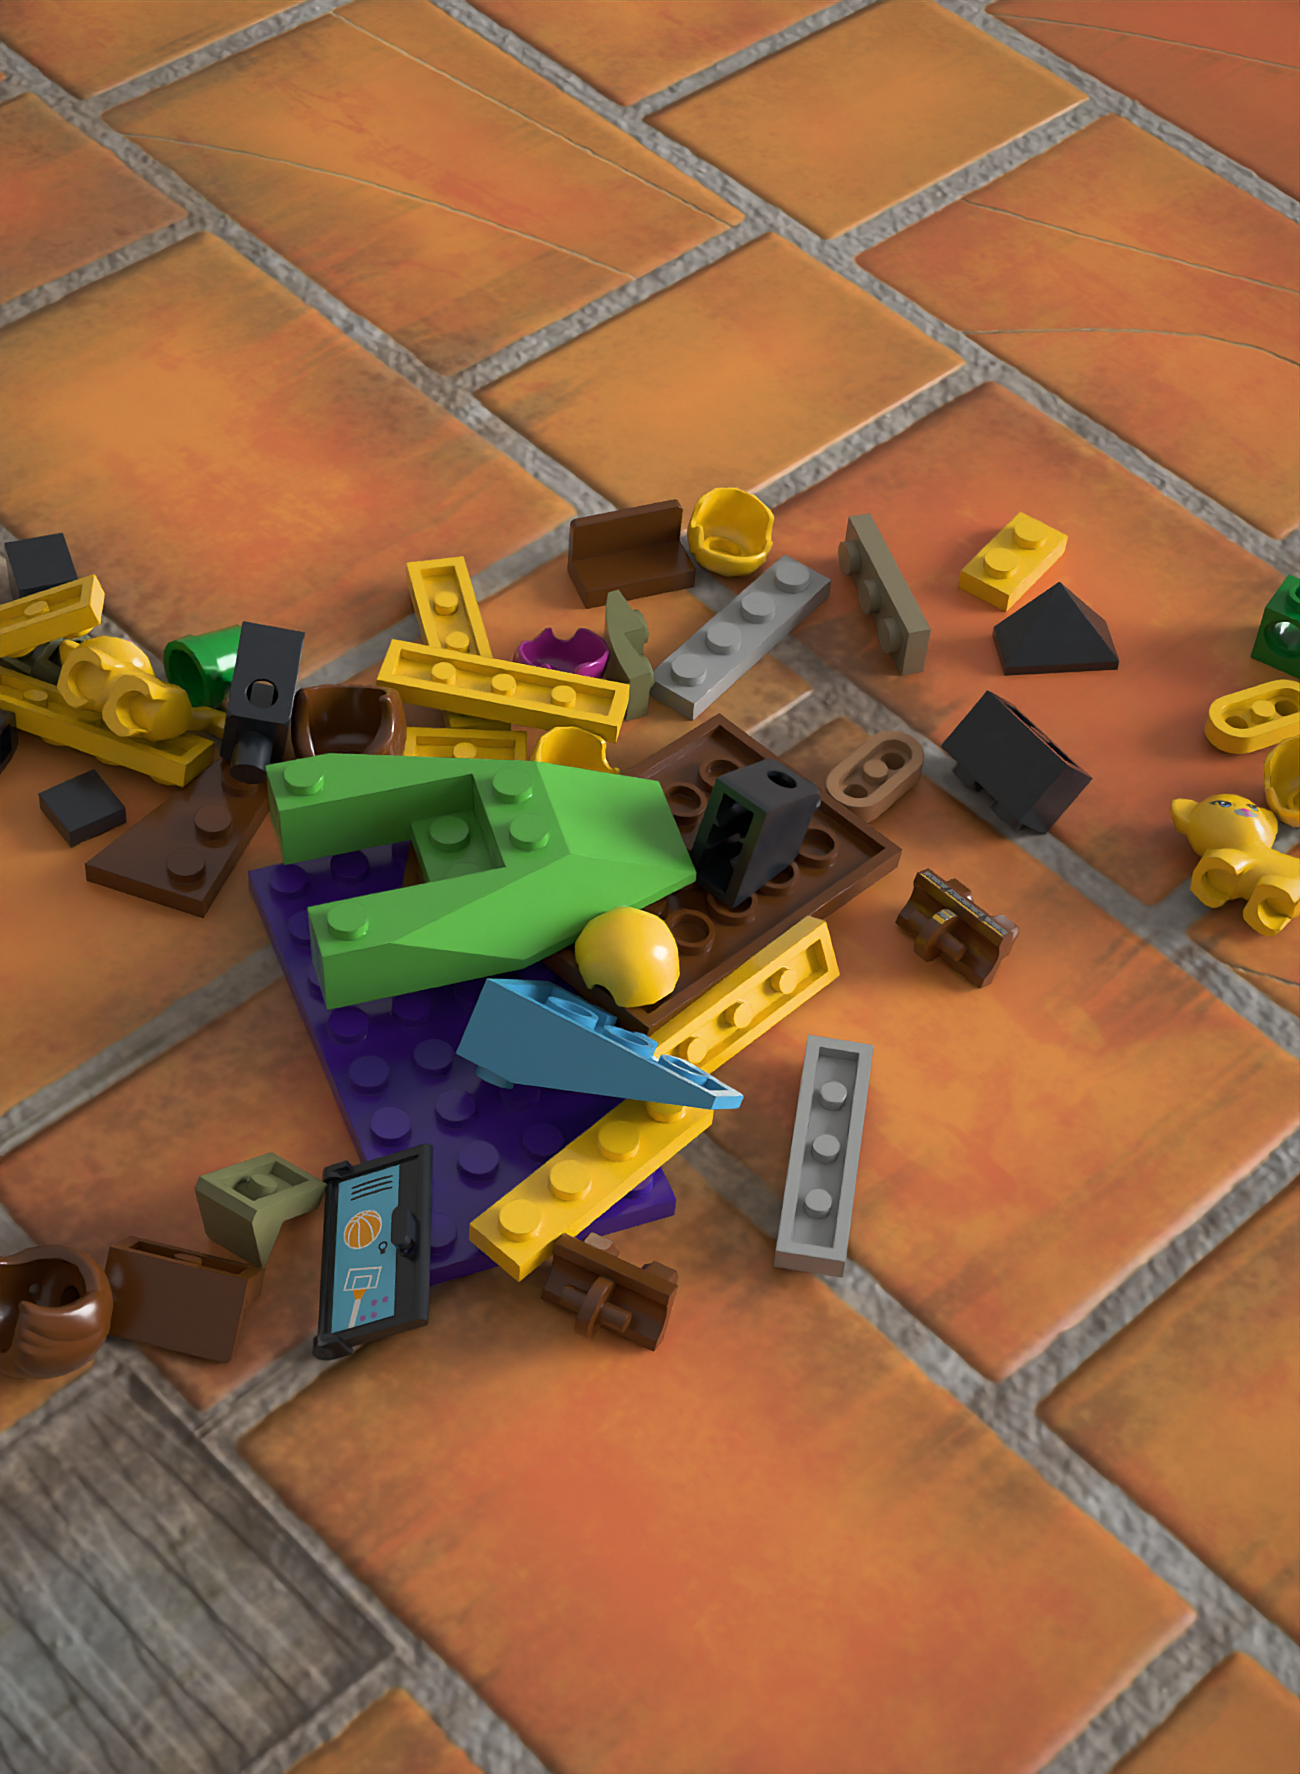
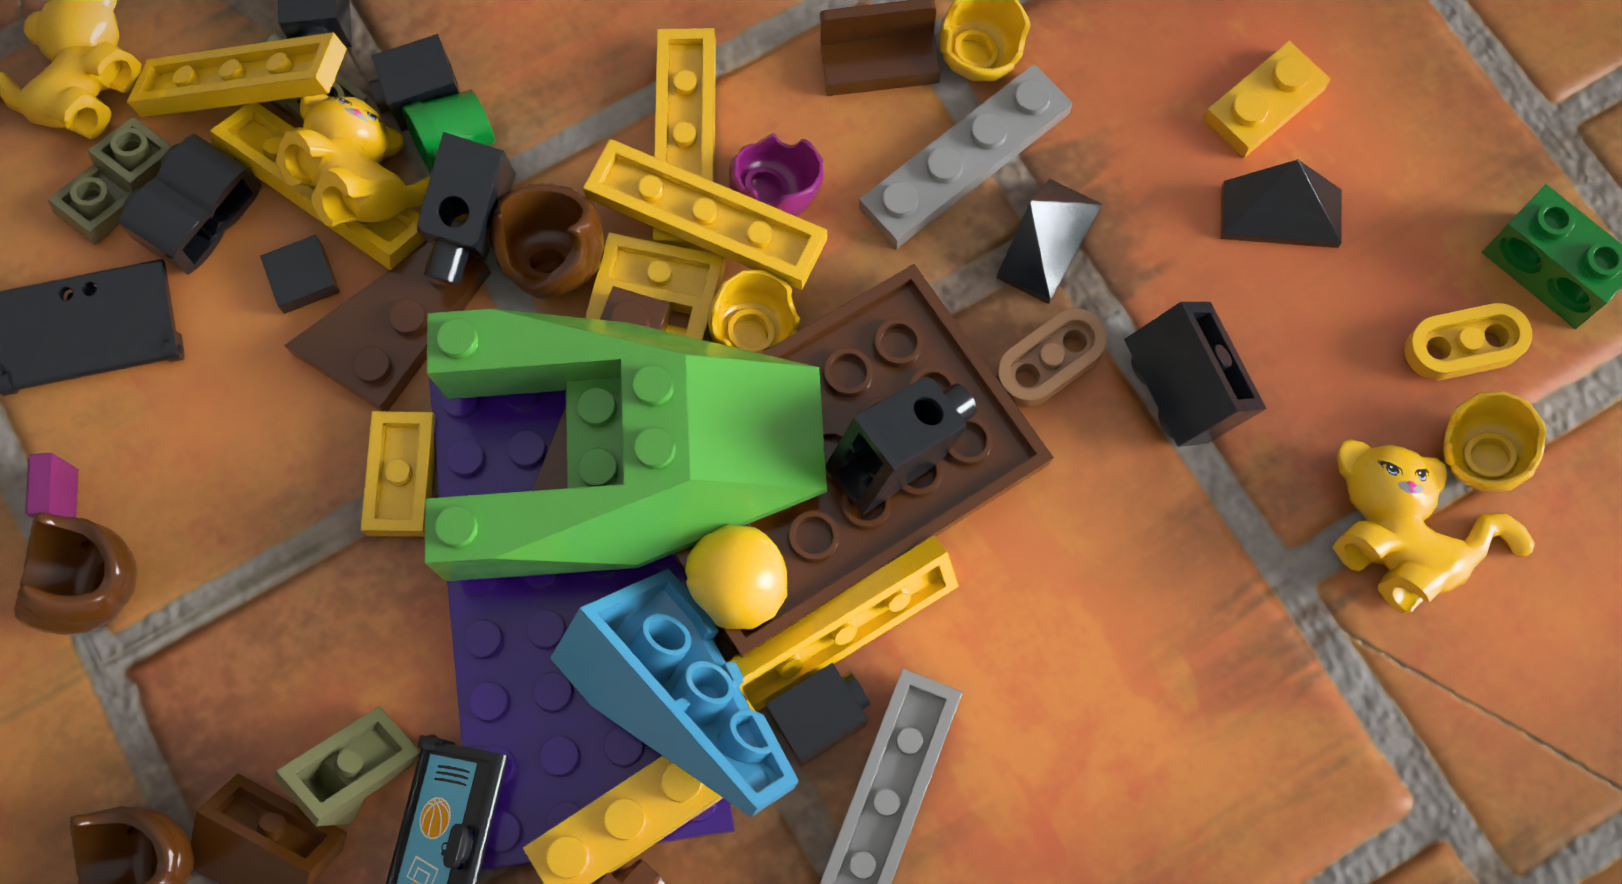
camera: 20 degrees right, 25 degrees up
olive slope [604,589,655,722] -> none
dark tan plate [838,513,931,676] -> none
reddish brown hips [895,868,1019,989] -> none
none -> yellow plate [361,411,436,537]
none -> black brick [369,34,460,132]
none -> black brick [766,663,871,767]
none -> slope [996,179,1102,304]

